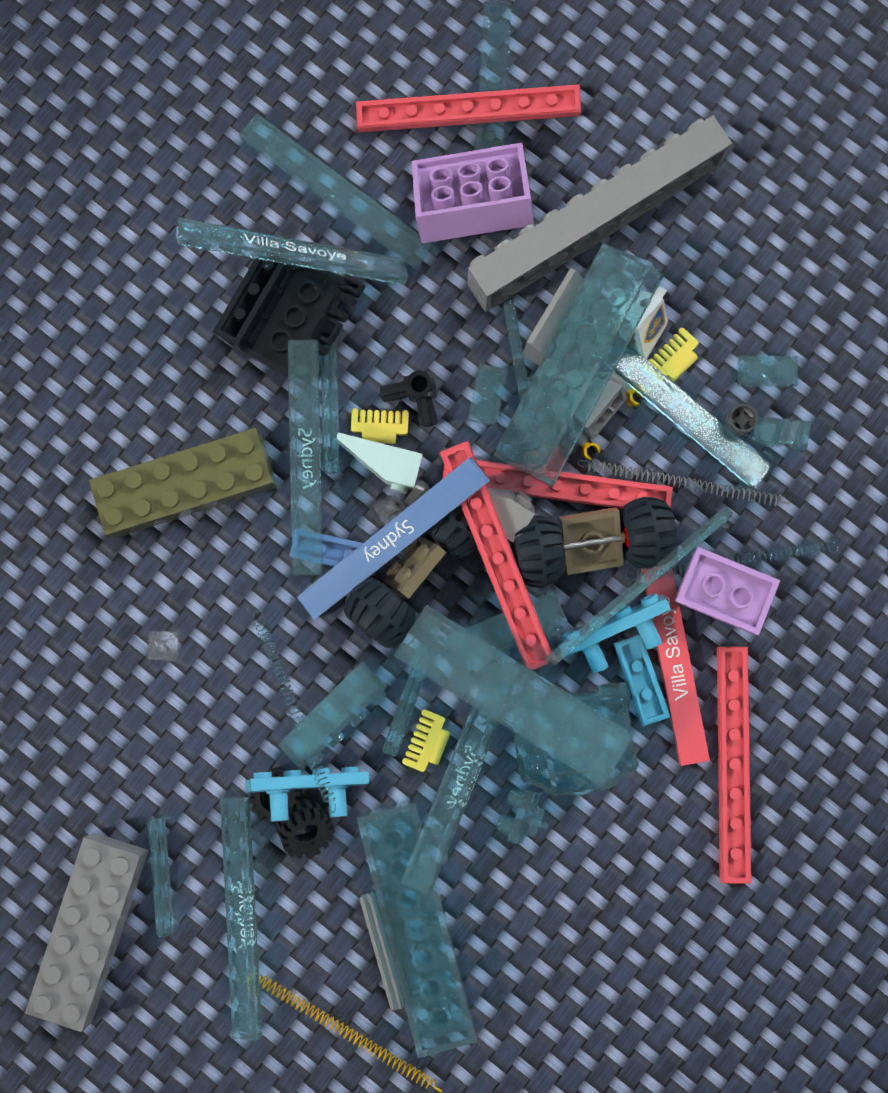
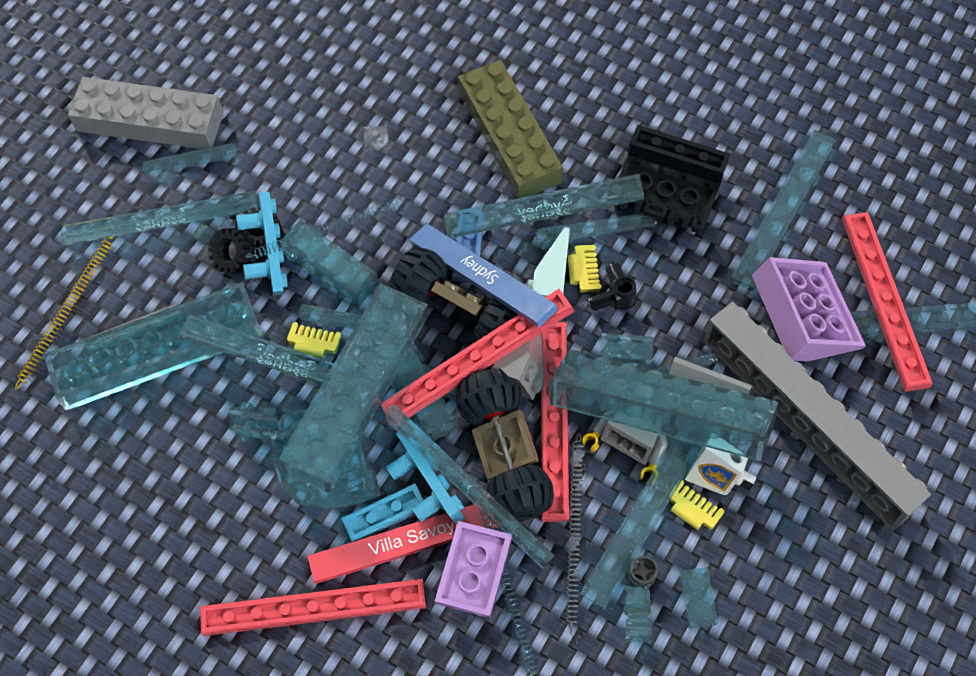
camera: 80 degrees right, 20 degrees down
clear light blue tile [176,217,408,284] -> none

